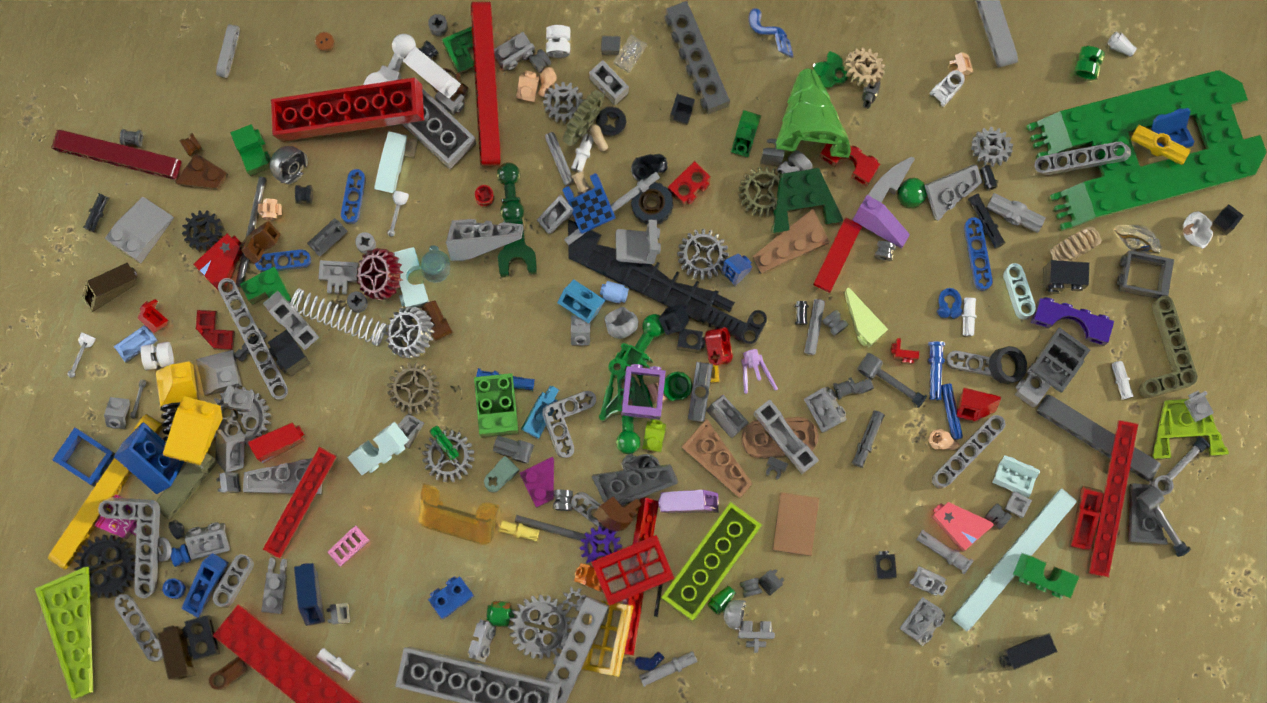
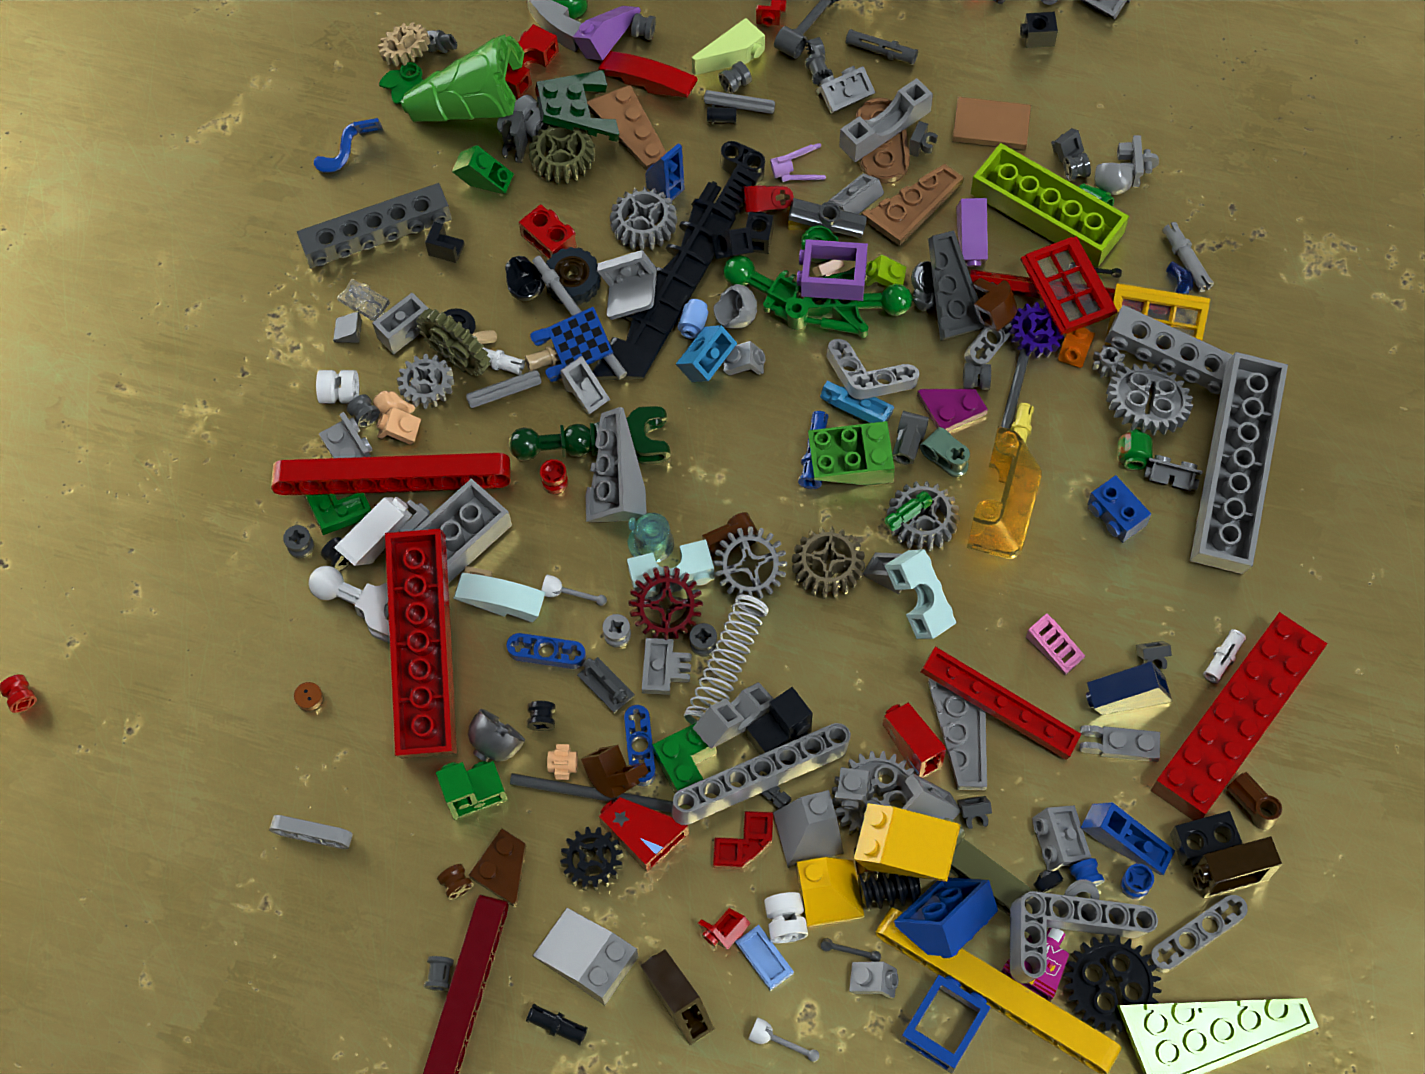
camera: 85 degrees left, 15 degrees down
light grey beam [213,554,254,607] -> none

